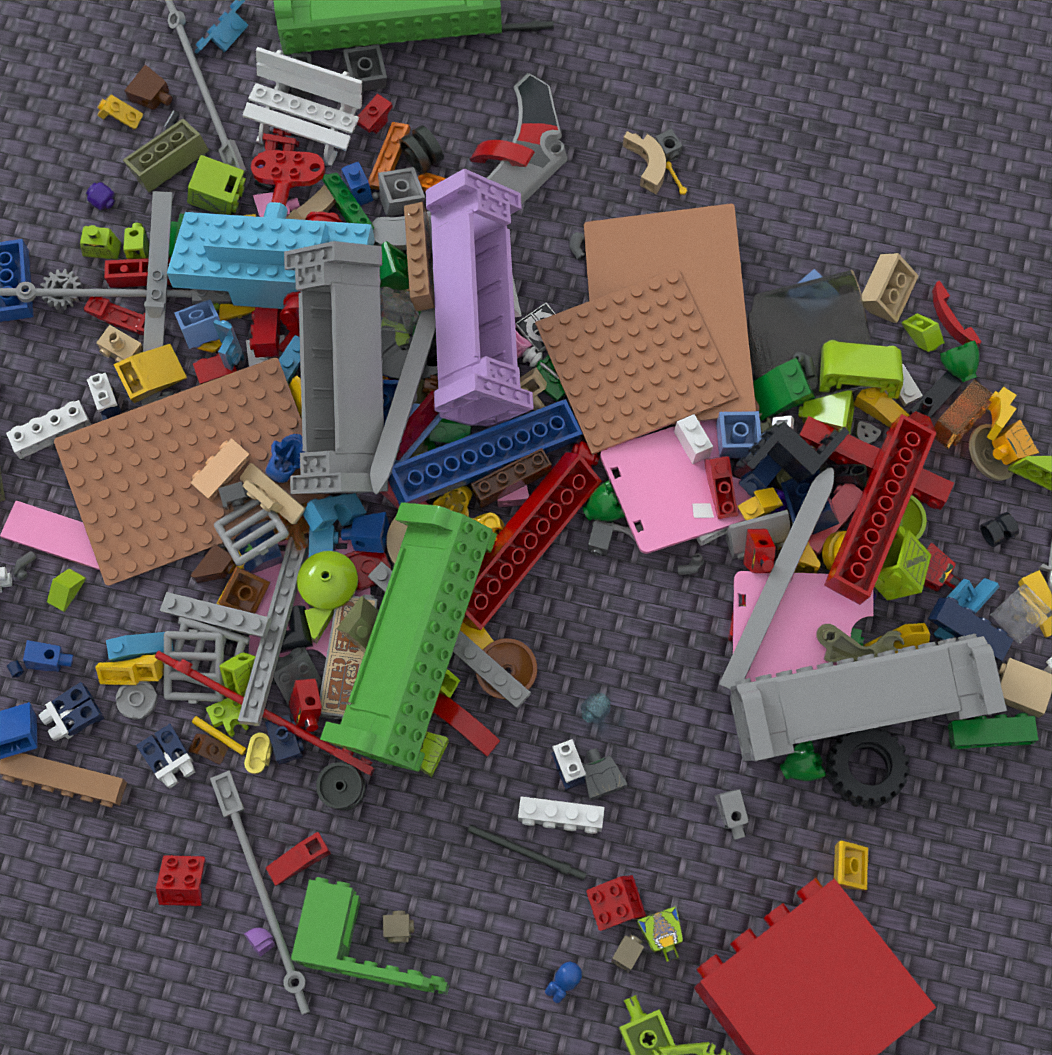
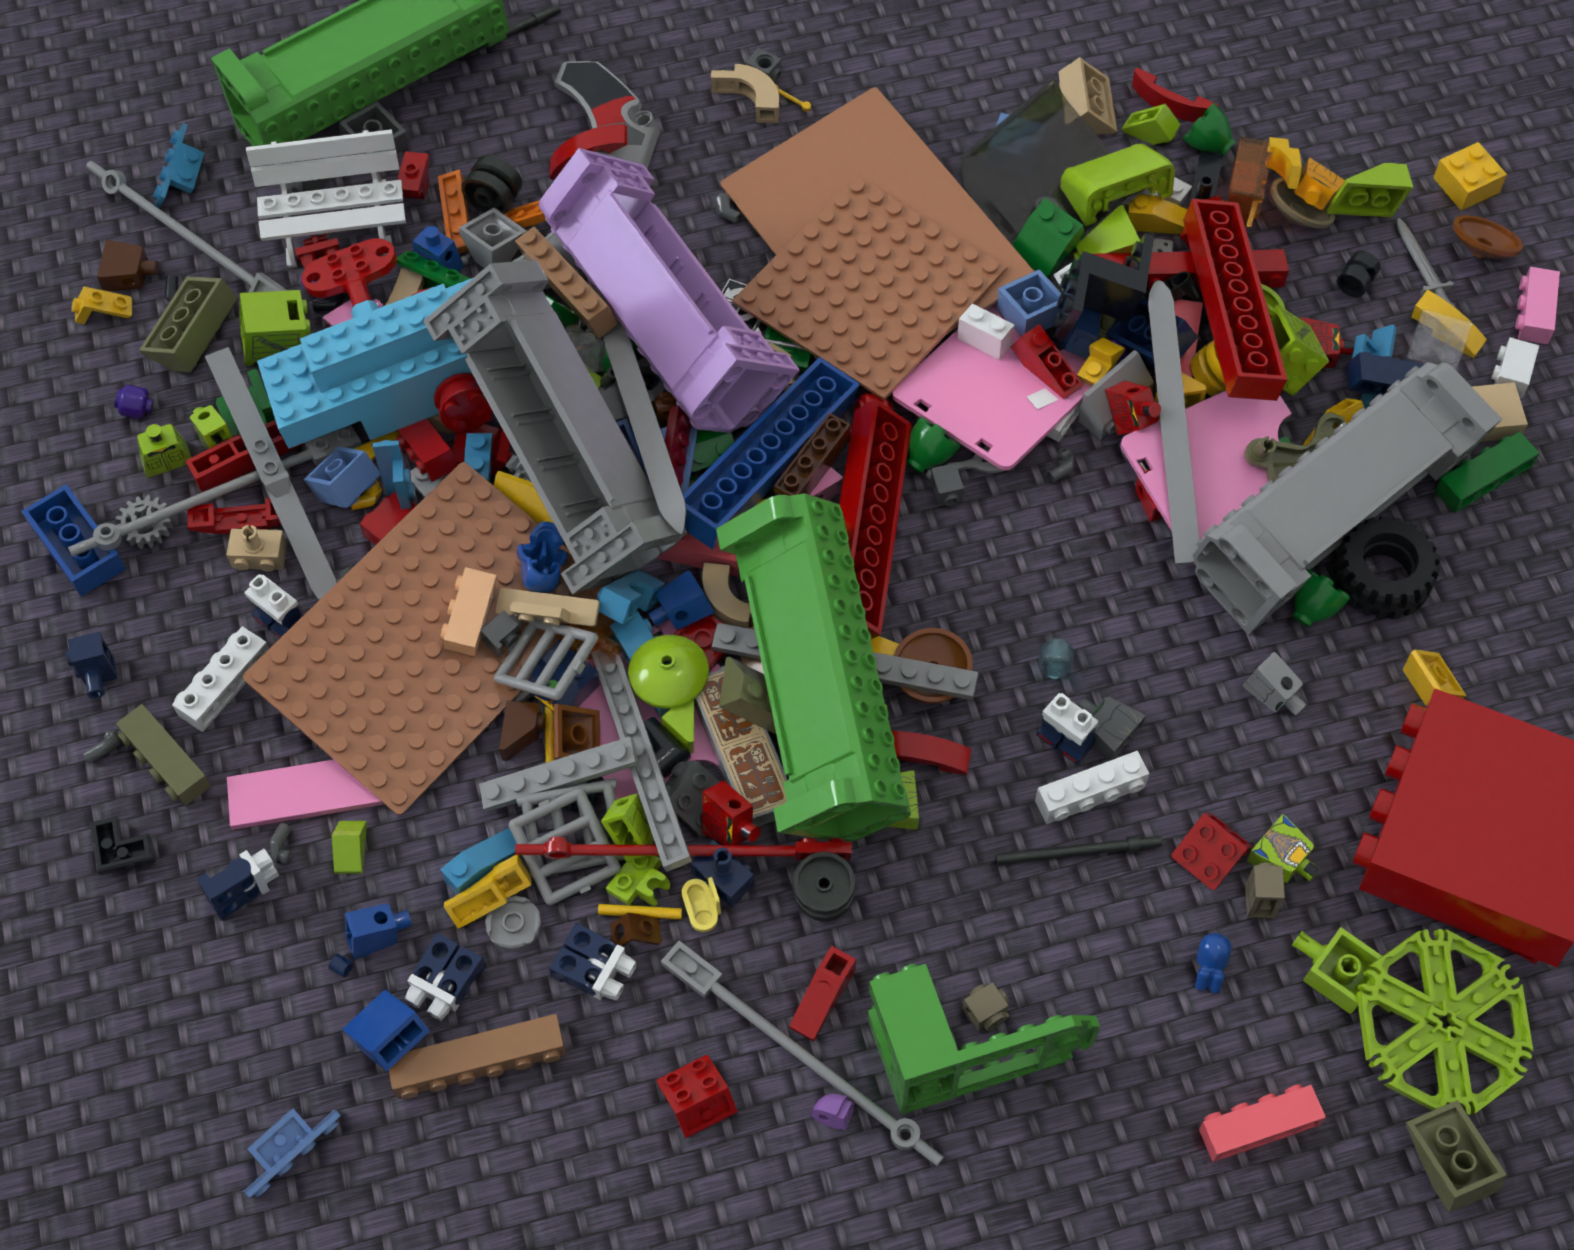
camera: 30 degrees left, 10 degrees down
yellow slope [113,344,187,403] -> none

